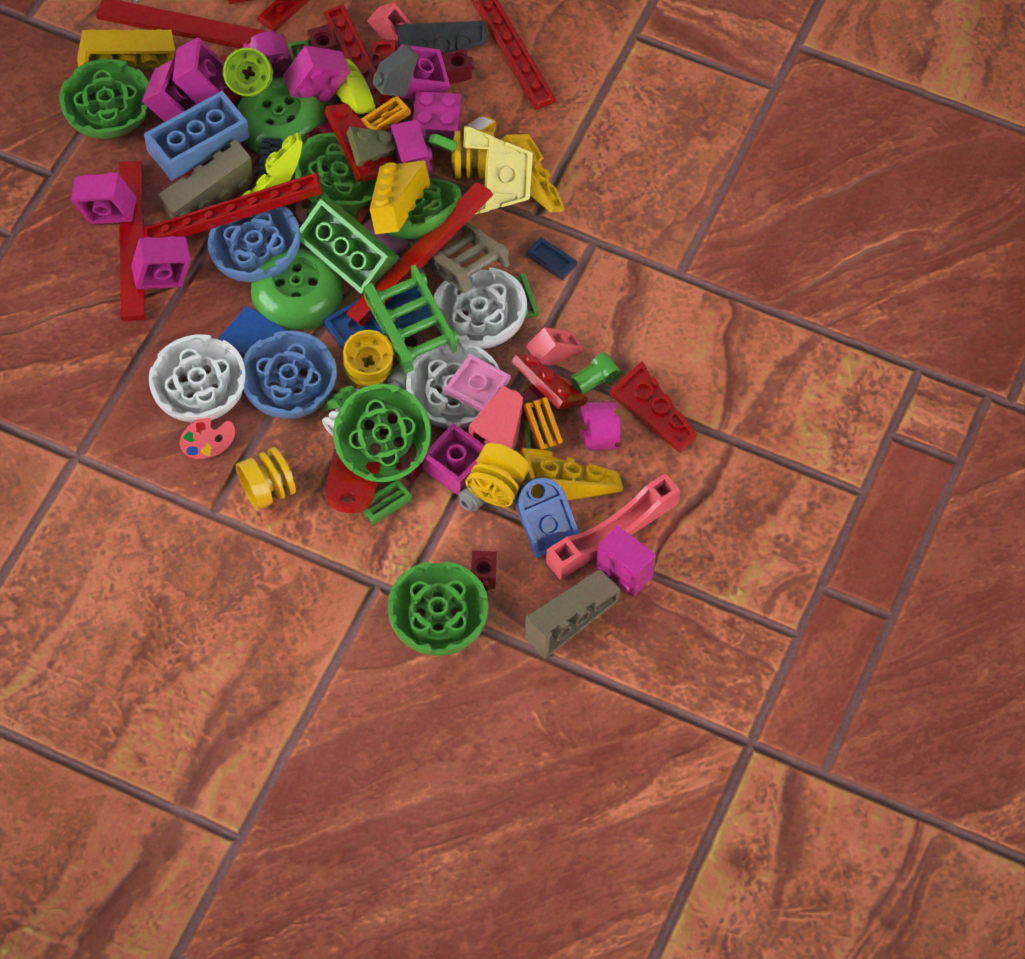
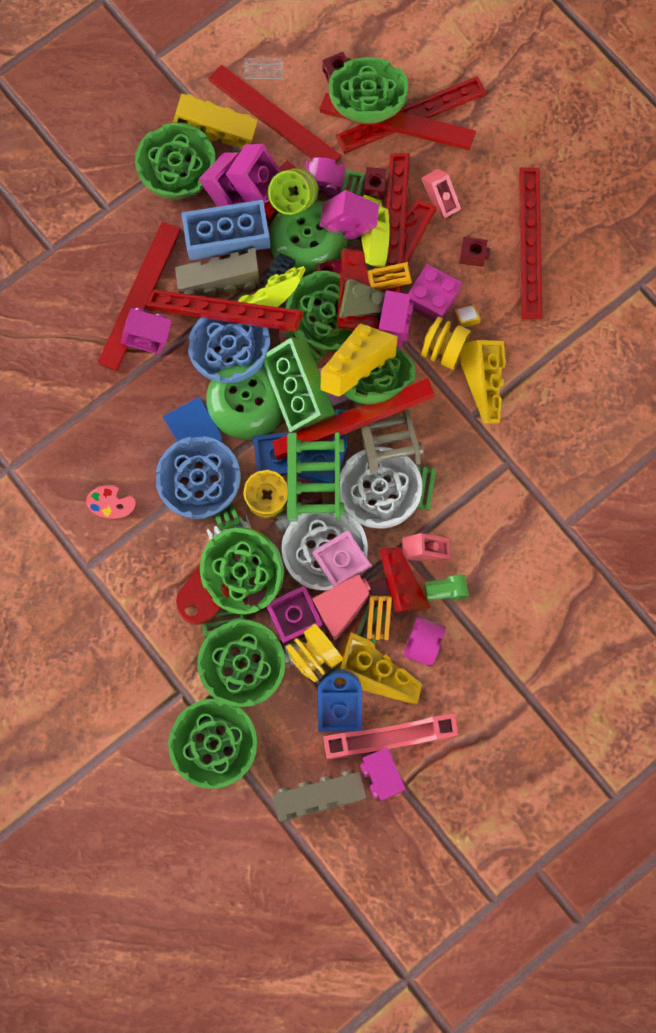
camera: 30 degrees right, 15 degrees up
dark pink brick [71,172,137,224] -> none
white brick [149,334,246,423] -> none
yellow wheel [236,447,296,511] -> none
dark grey slope [373,45,419,96] -> none
black wing [397,20,487,54] -> none
dark pink brick [398,44,450,99] -> none
bright green tile [425,134,457,151] -> none
light yellow wing [463,126,533,215] -> none
dark red brick [471,551,497,591] -> none
dark blue tile [526,237,577,281] -> none
red wing [609,361,697,453] -> none
none -> bright green brick [198,620,285,708]

